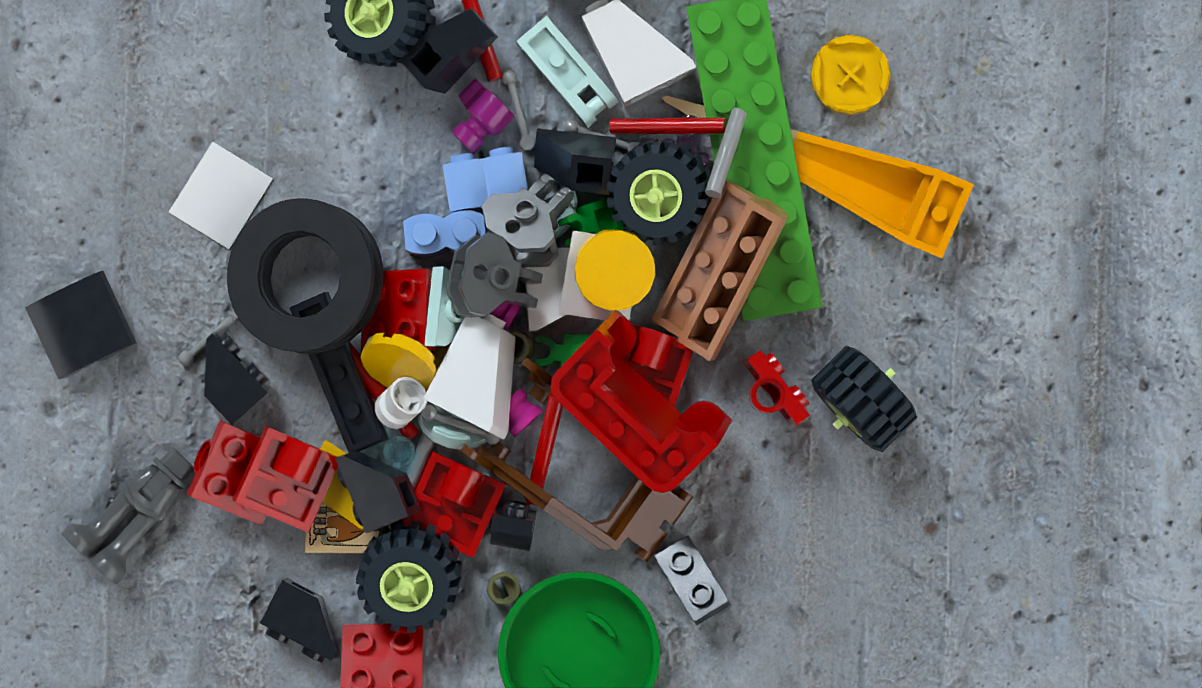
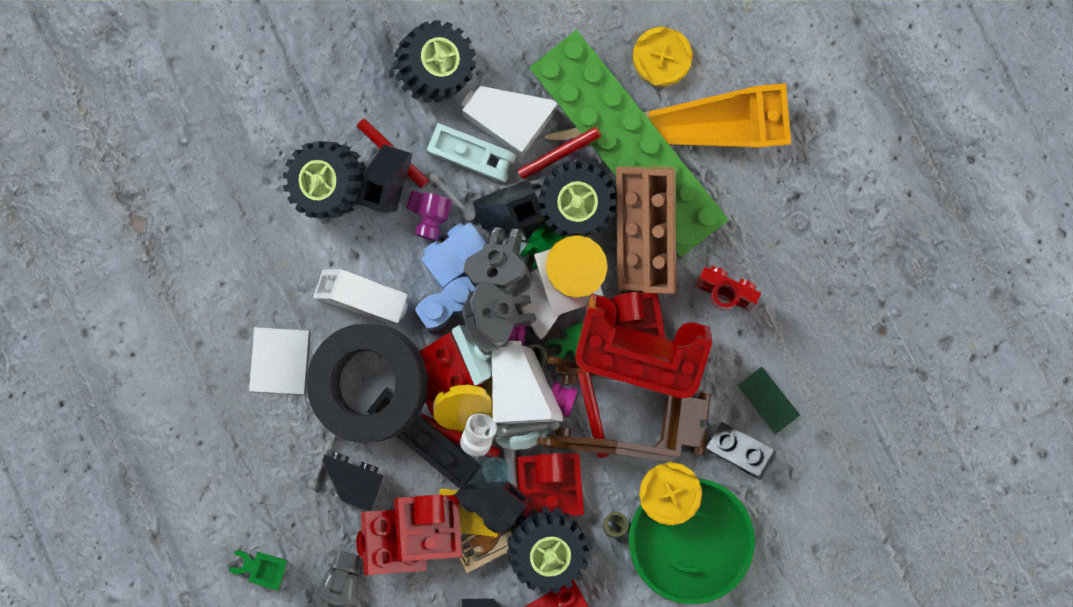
camera: 25 degrees left, 5 degrees down
black slope [25,271,137,380] -> none
black plate [490,500,537,551] -> none
light grey piece [705,108,747,198] -> none
black wheel [811,346,917,452] -> none
none -> green plate [229,550,289,591]
none -> white slope [313,269,408,323]
none -> yellow tile [639,462,702,525]
none -> clear green tile [737,367,800,434]

